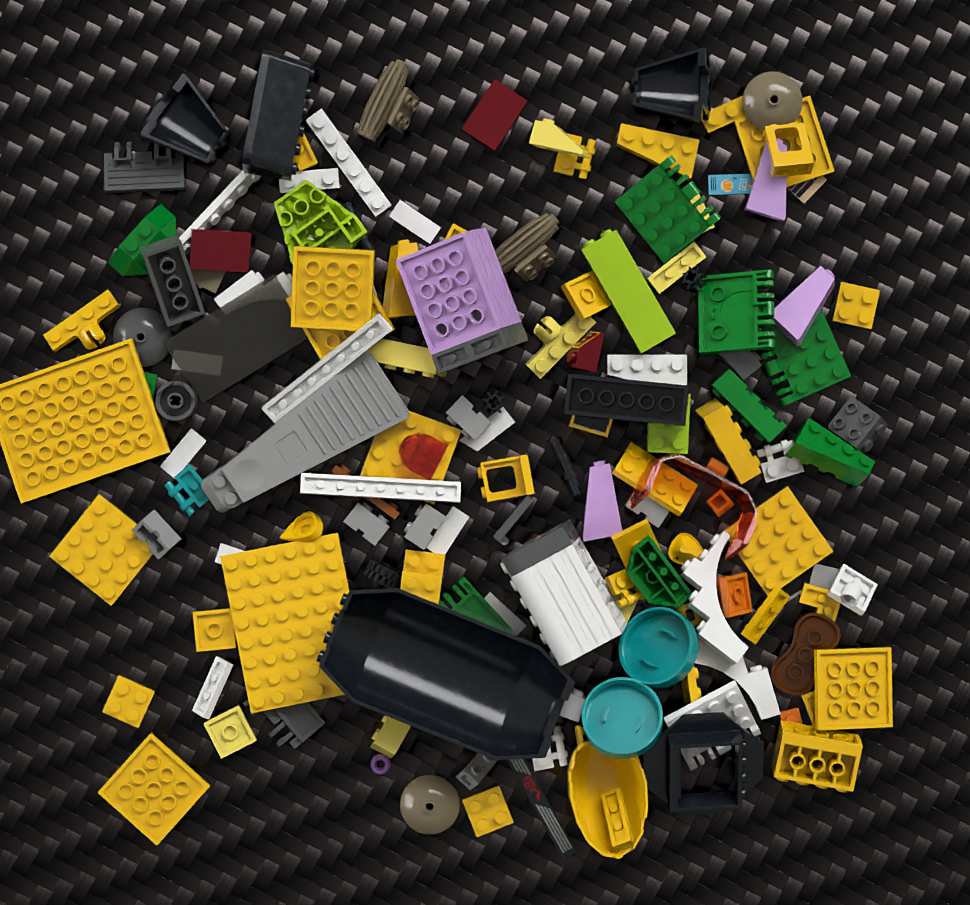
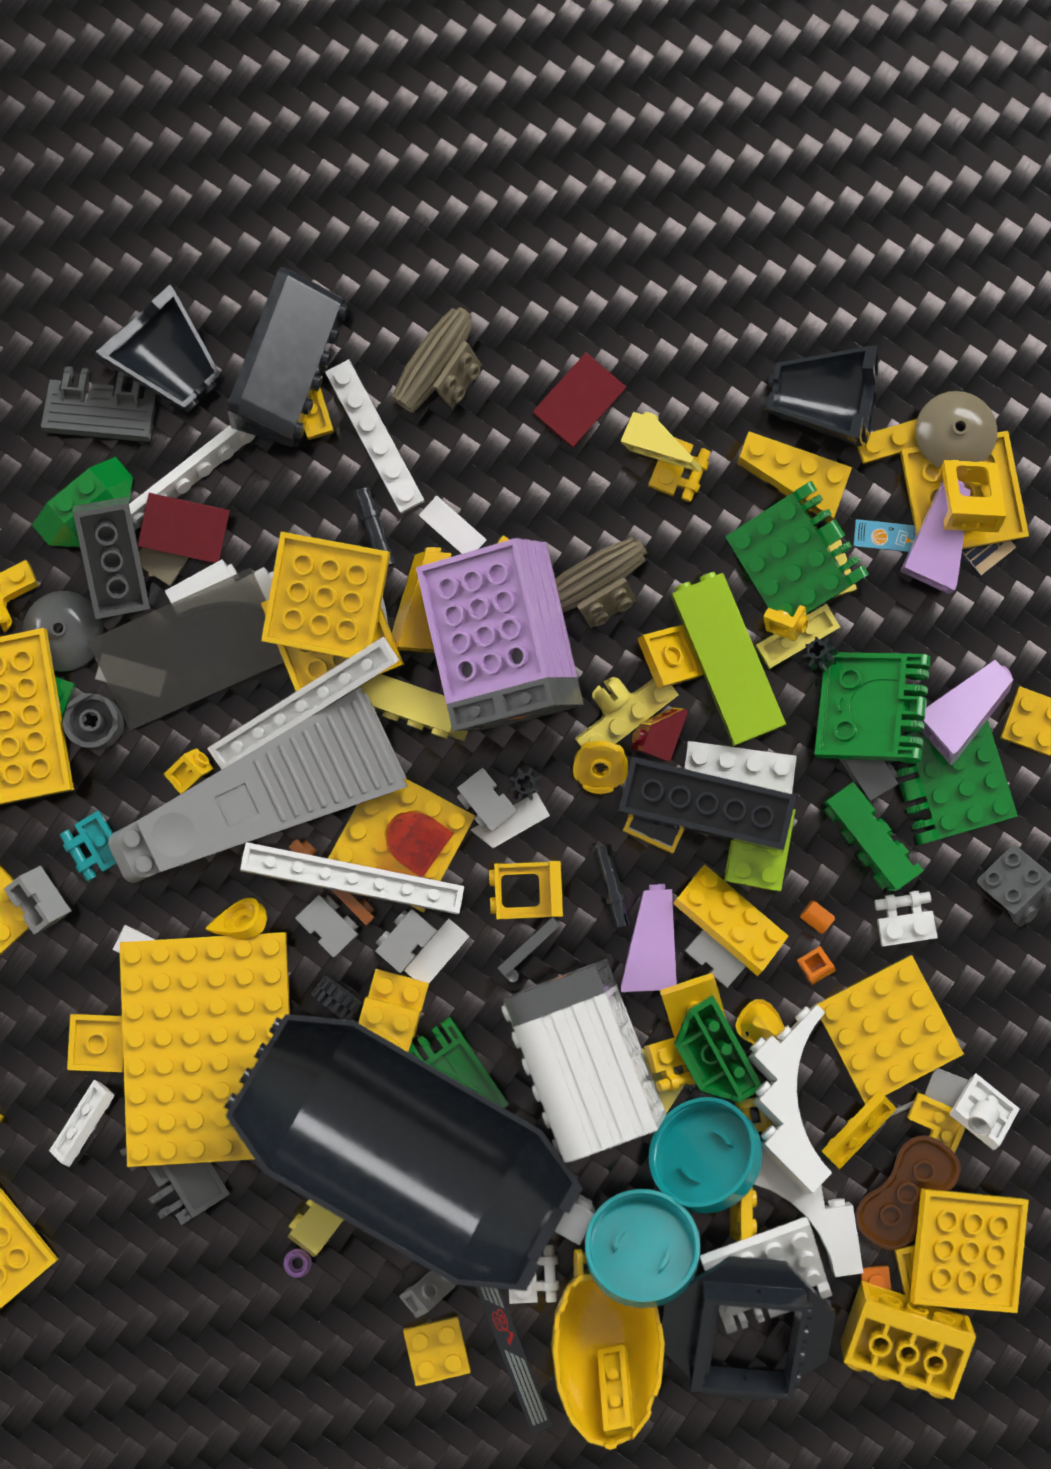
camera: 10 degrees right, 5 degrees down
white sticker [160,428,206,479] -> none
light yellow plate [203,705,257,759] -> none
lime wedge [274,180,368,264] -> none
white plate [279,168,340,194] -> none
dark tan dish [400,775,460,834] -> none
white sticker [484,592,526,636] -> none
clear red piece [630,453,758,560] -> none
yellow wedge [695,398,762,485] -> none
orange bracket [716,572,753,618] -> none
green wedge [785,418,875,487] -> none
none -> yellow bracket [164,748,214,794]
none -> yellow plate [573,741,628,794]
none -> yellow bracket [763,605,809,641]

